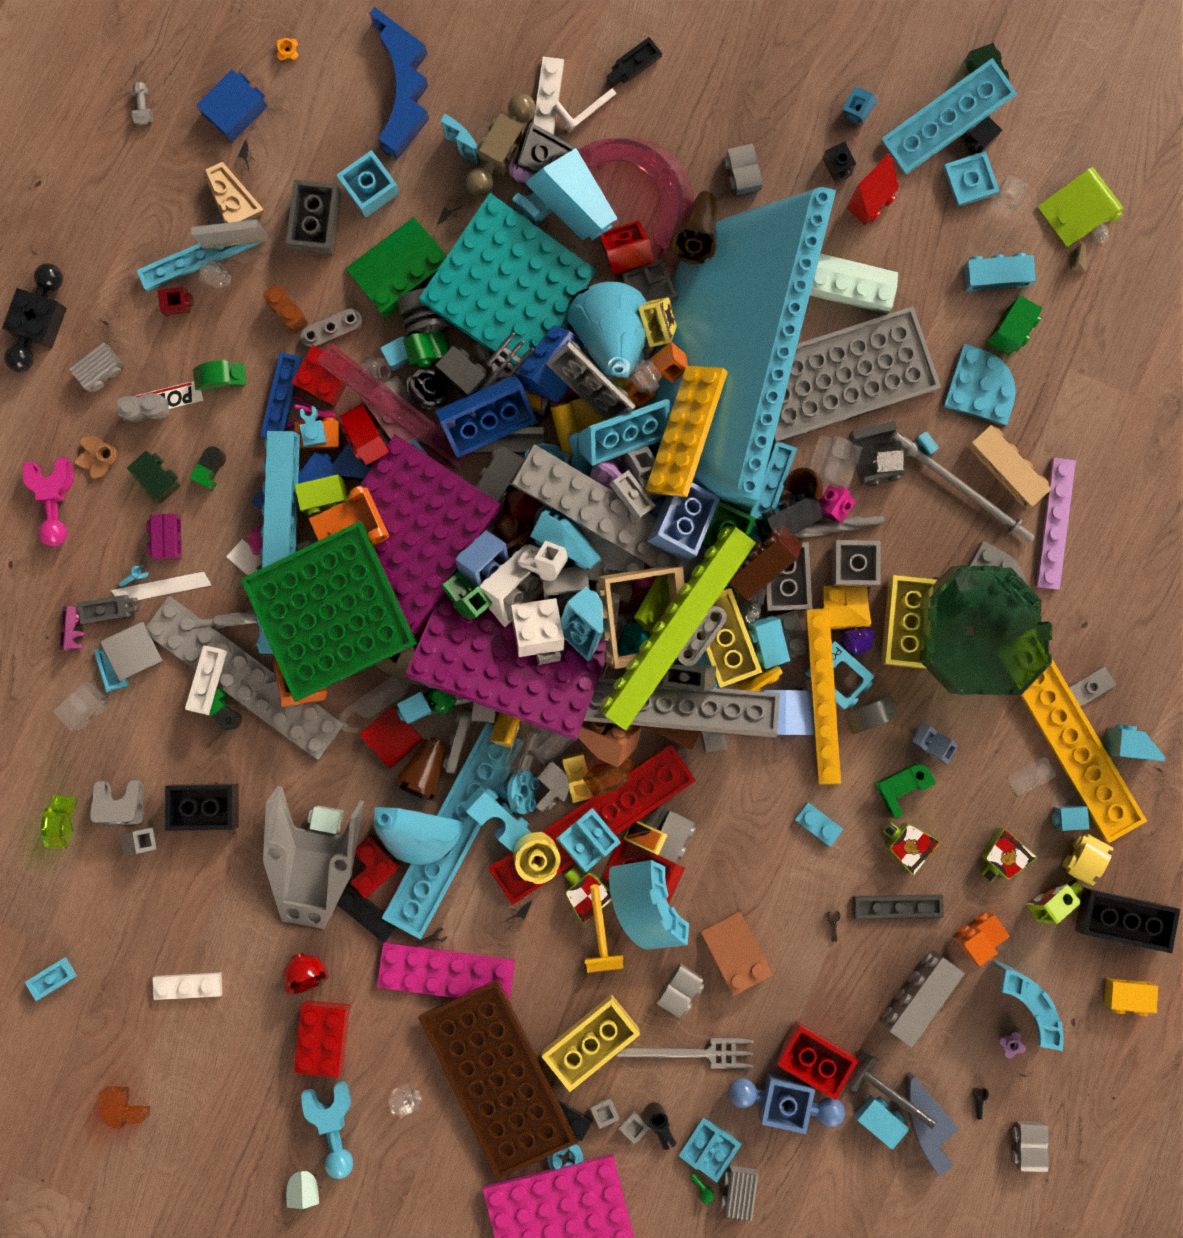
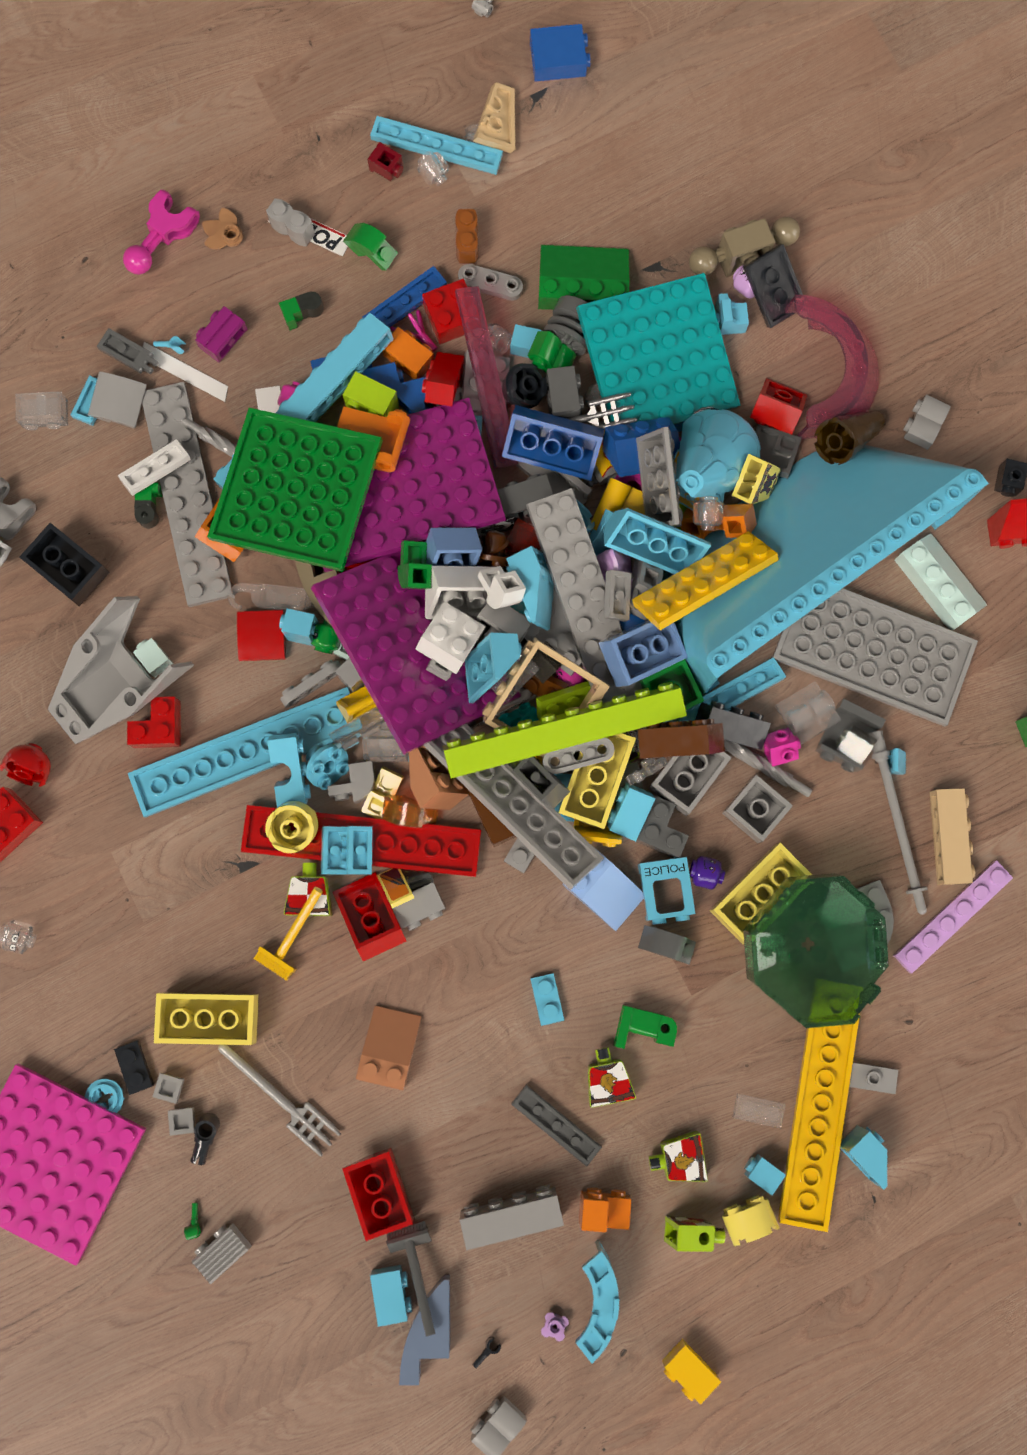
camera: 30 degrees right, 5 degrees down
black brick [2,263,67,372] -> none
magenta plate [59,606,84,650] -> none
light grey brick [69,342,124,392] -> none
clear green brick [127,451,181,503] -> none
light grey tile [191,219,268,249] -> none
light orange plate [277,38,298,61] -> none
dark grey brick [286,180,342,256] -> none
medium azure plate [300,406,327,448] -> none
medium azure brick [336,150,400,218] -> none
black plate [337,883,397,943] -> none
blue arch [369,7,429,159] -> none
medium azure cone [373,807,464,865] -> none
dark pink plate [377,942,515,1001] -> none
reddish brown cone [394,737,445,802] -> none
clear smoke hand [417,927,448,946] -> none
reddish brown plate [418,979,577,1179] -> none
medium azure slope [441,114,480,165] -> none
slope [525,148,617,241] -> none
white plate [533,56,564,135] -> none
white piece [553,88,616,133] -> none
black hinge [606,37,663,88] -> none
medium azure panel [609,860,689,950] -> none
light grey brick [656,963,704,1018] -> none
medium azure slope [679,1118,743,1183] -> none
medium blue brick [728,1073,845,1134] -> none
reddish brown helmet [784,467,823,501] -> none
yellow plate [807,608,841,784] -> none
yellow plate [822,586,871,630] -> none
clear smoke hand [826,911,841,942] -> none
sand blue brick [912,722,959,765] -> none
medium azure plate [943,344,1016,427] -> none
black brick [1075,887,1180,954] -> none

